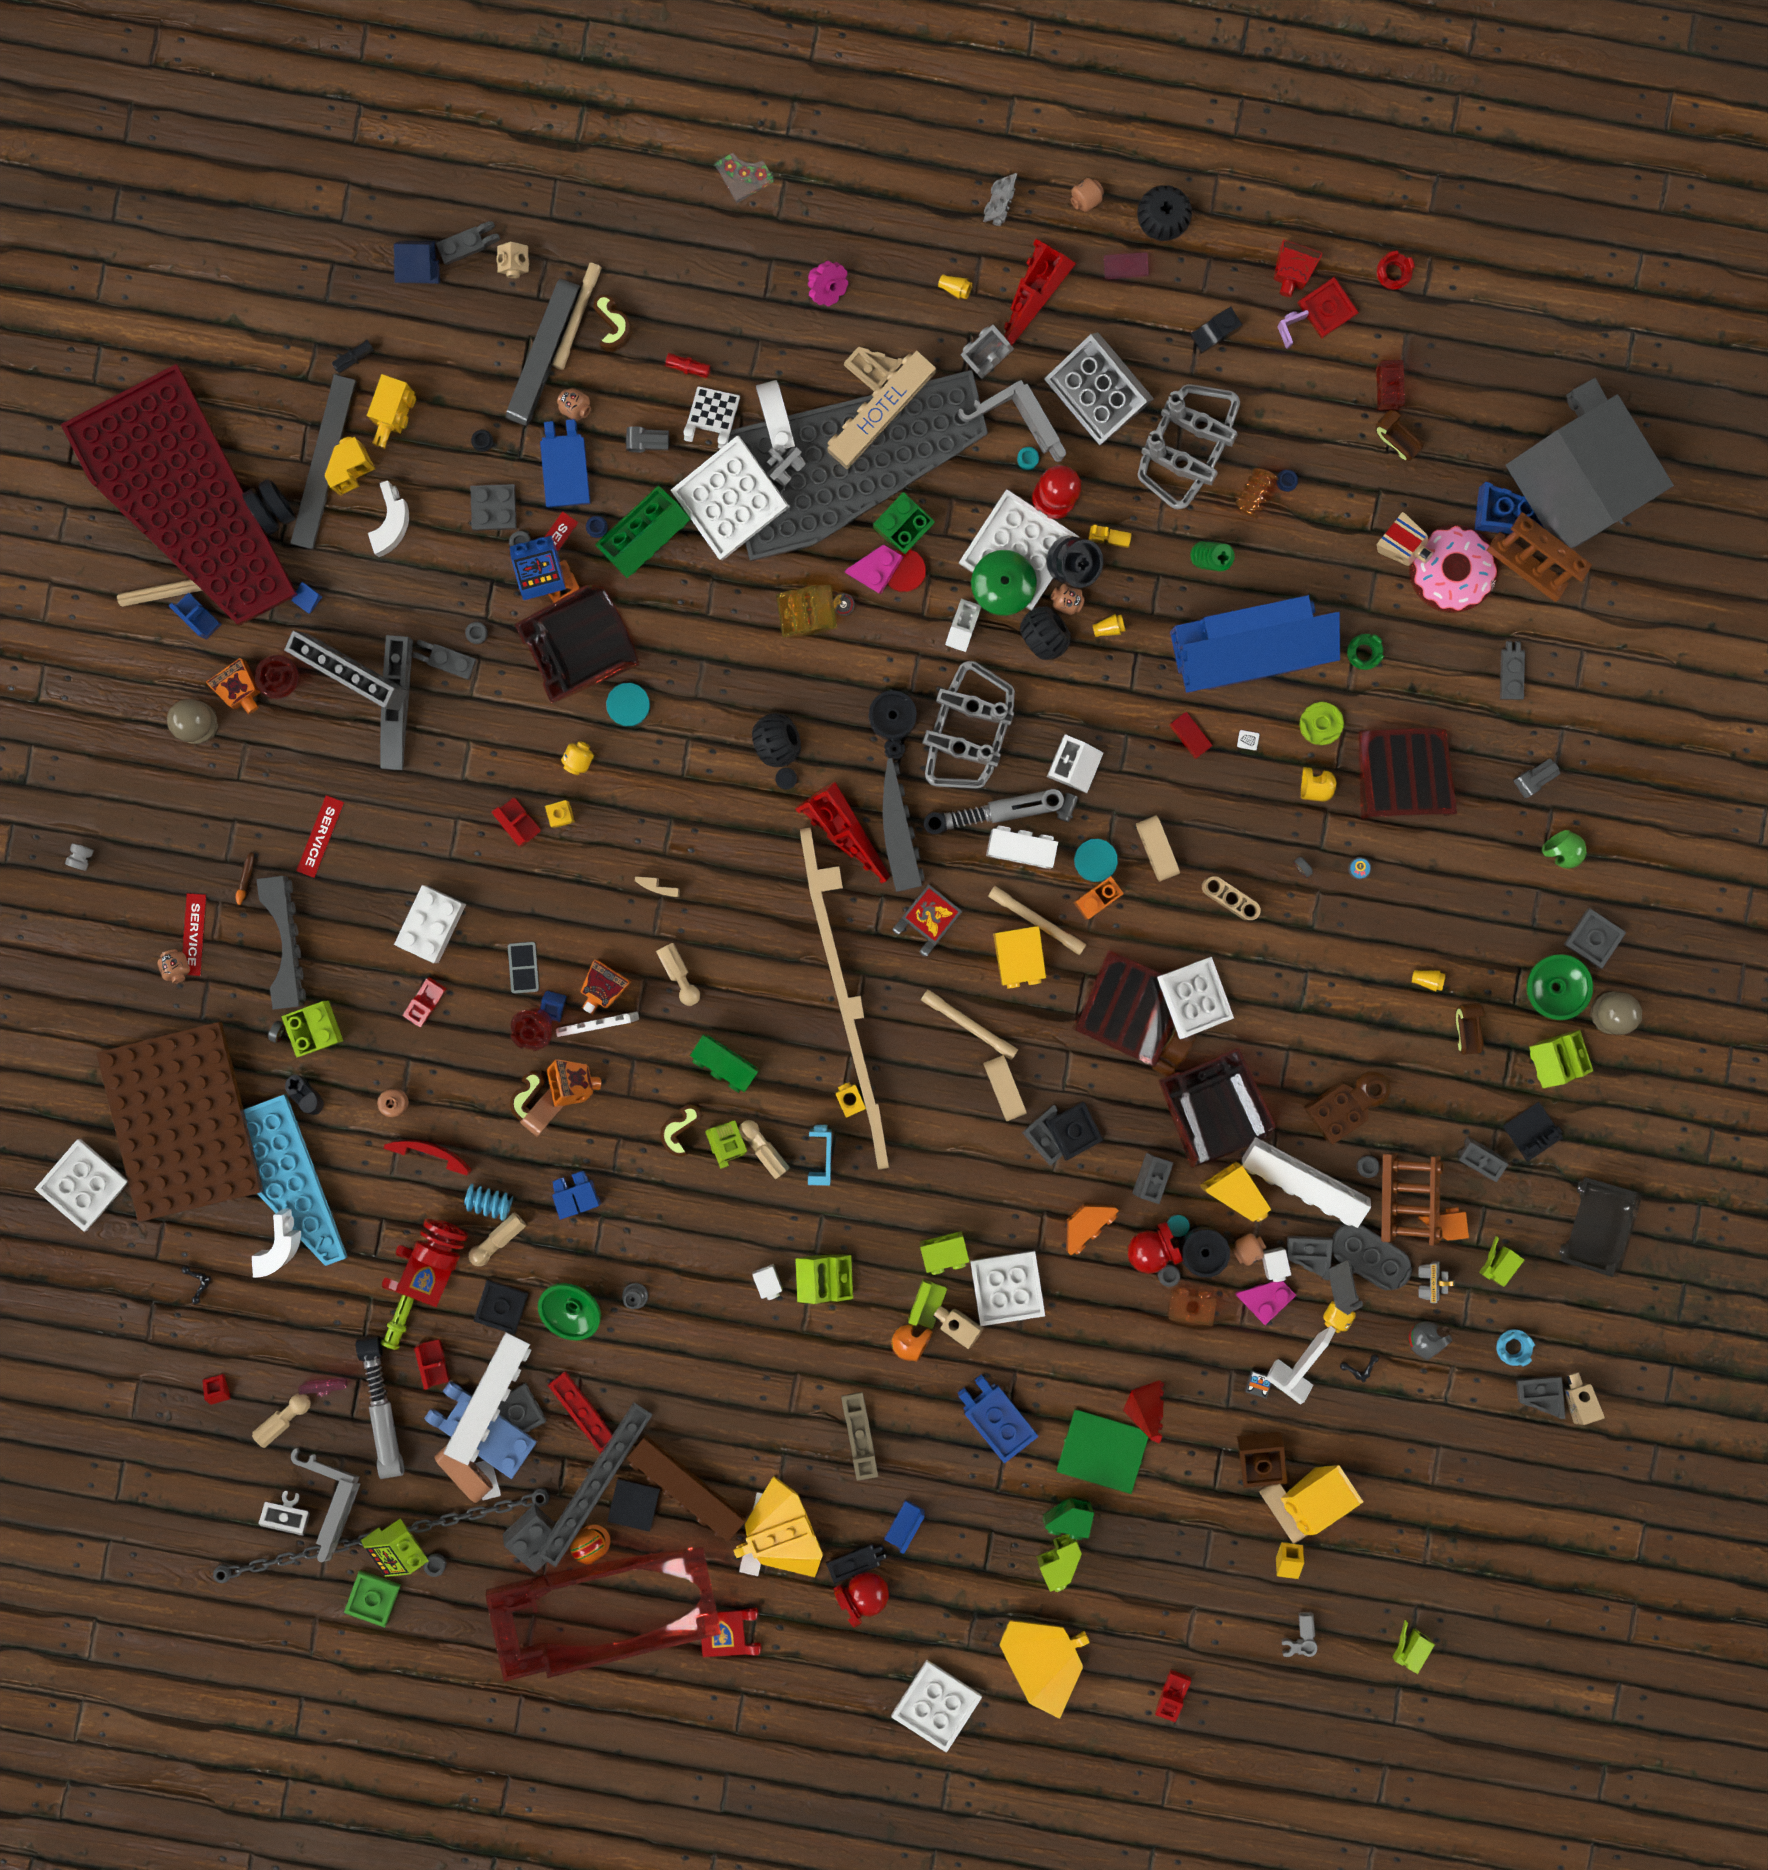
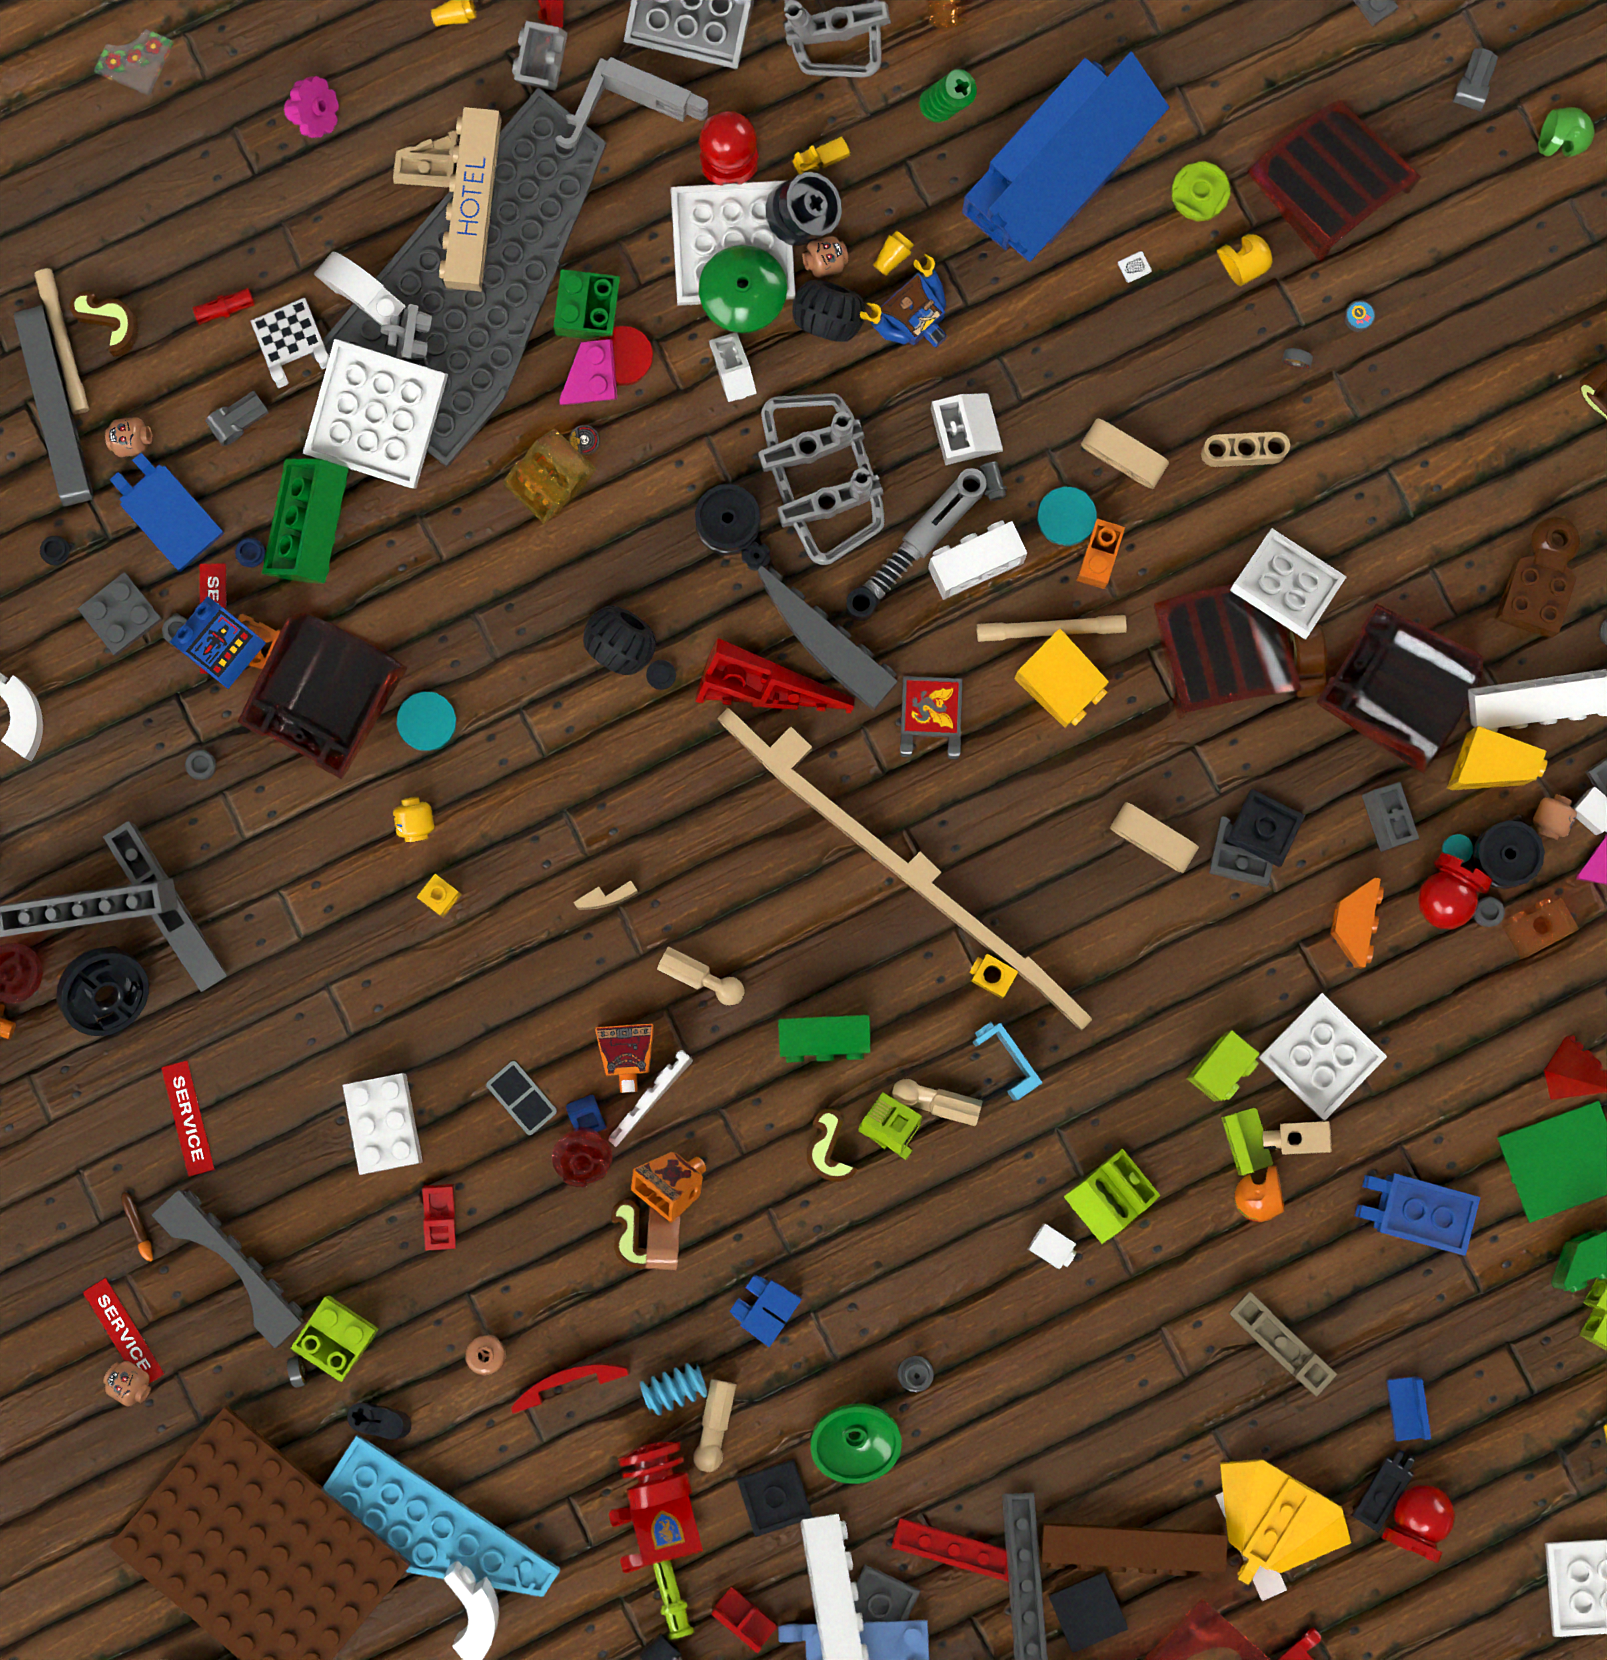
camera: 40 degrees left, 5 degrees down
dark grey hinge [412,640,477,680] -> none
red panel [491,798,541,847] -> none
tan piece [921,989,1018,1060] -> none
teal tile [1017,447,1039,470] -> none
red slope [1169,712,1213,759] -> none
green piece [1347,634,1384,670] -> none
yellow cone [1412,970,1445,992] -> none
none -> black piece [56,946,149,1036]
none -> torso [860,254,948,348]

